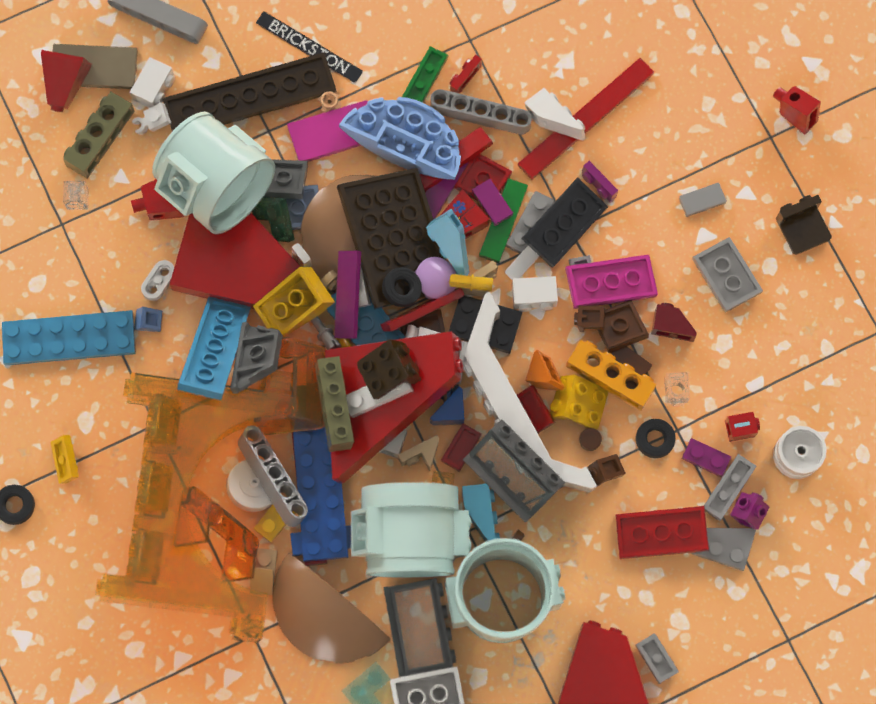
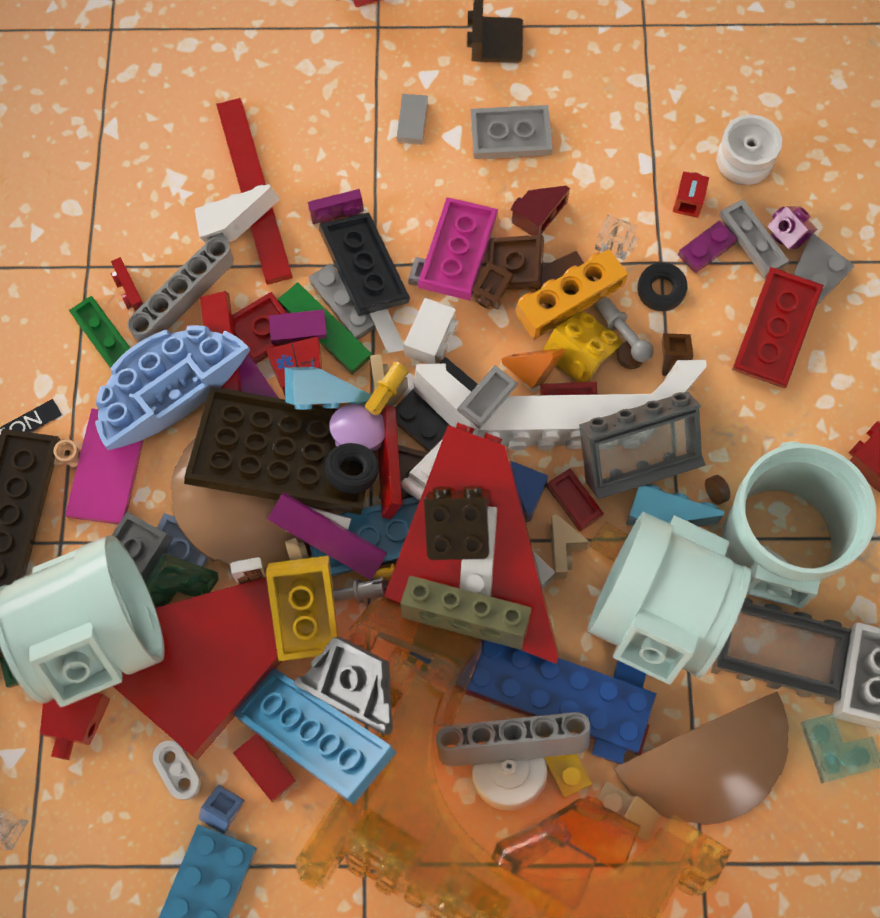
camera: 60 degrees left, 5 degrees down
none -> red tile [233,733,296,802]
none -> light grey tile [457,365,518,429]
none -> light grey pin [595,297,654,362]

